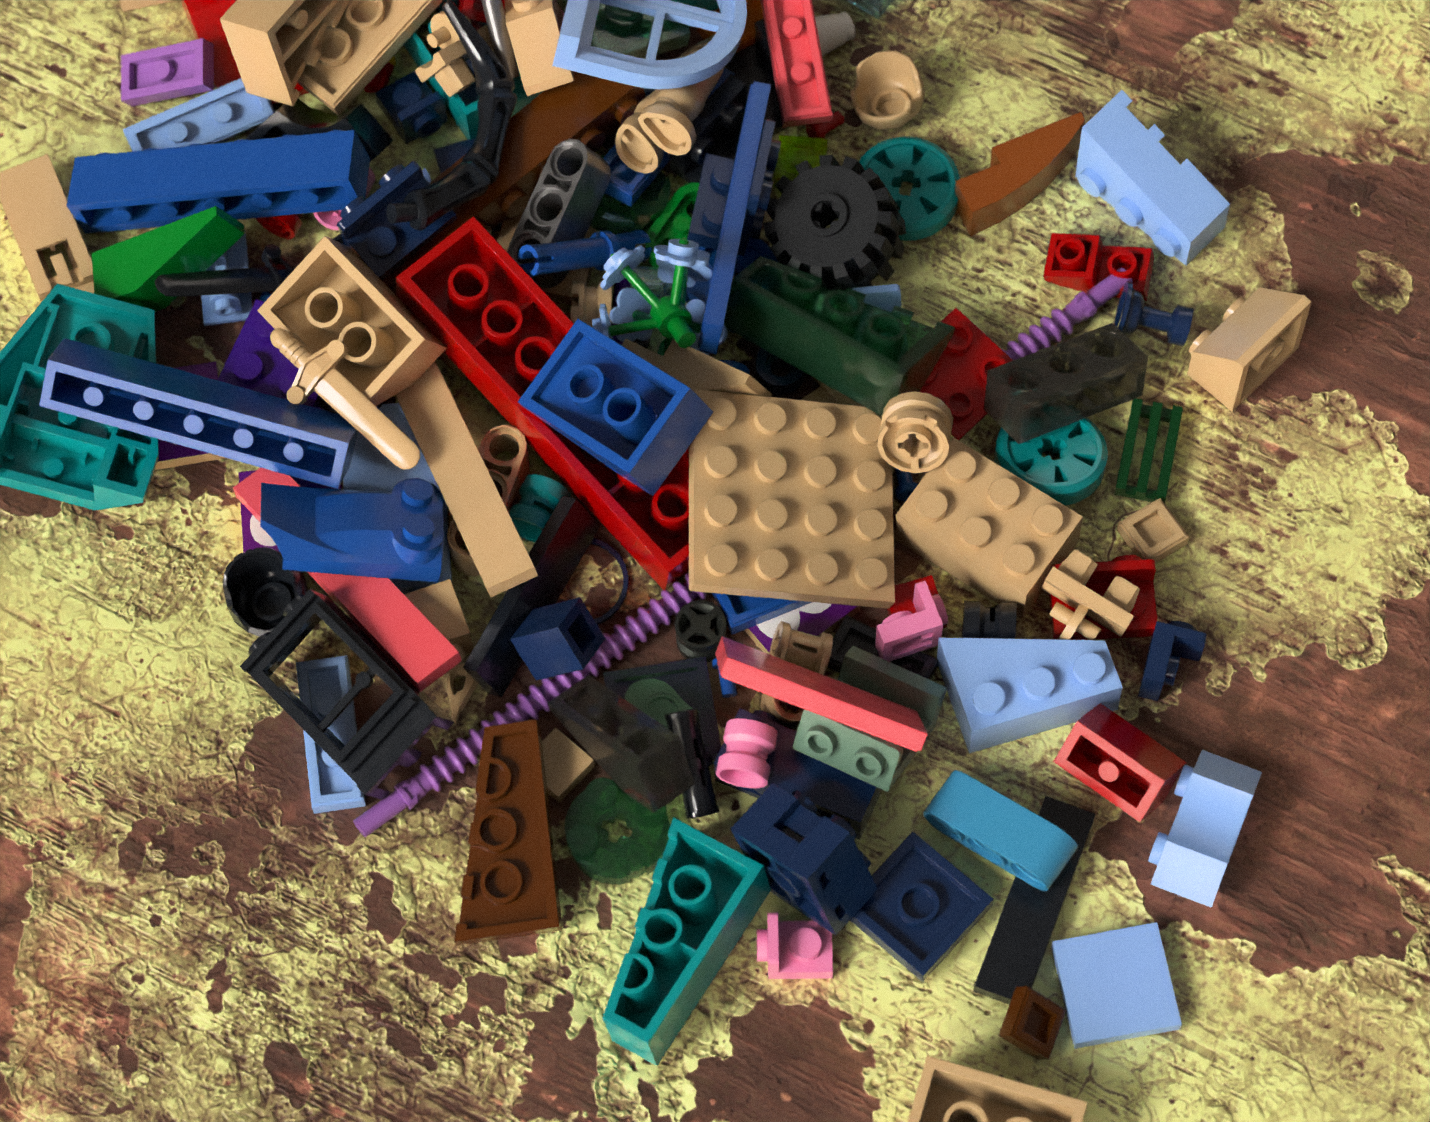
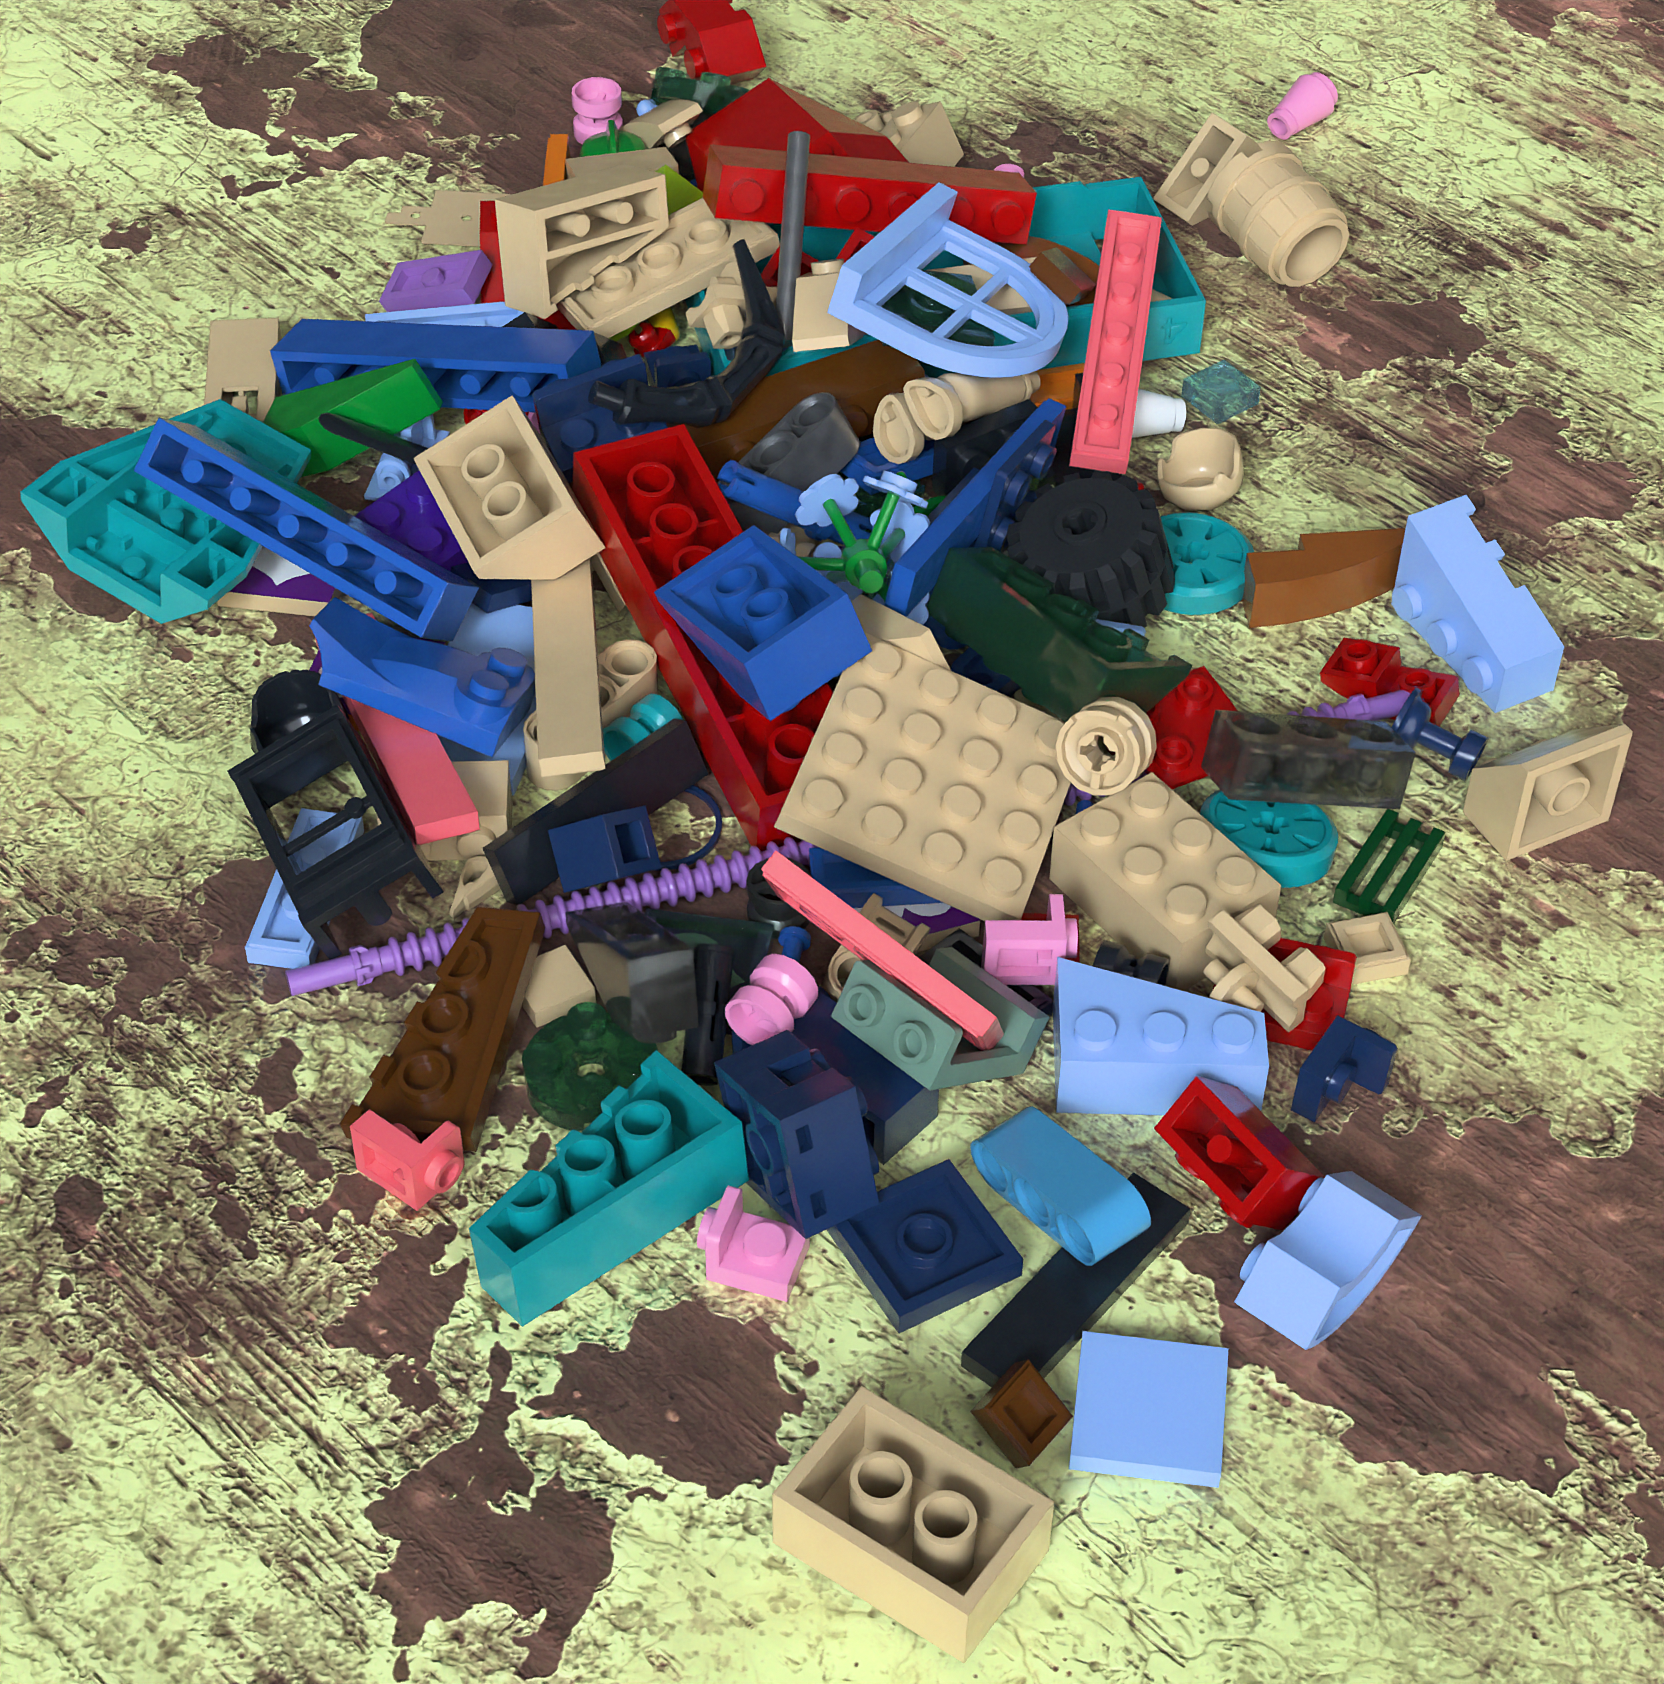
camera: 15 degrees right, 20 degrees down
tan sword [270,328,420,470] -> none
none -> coral bracket [350,1109,465,1211]

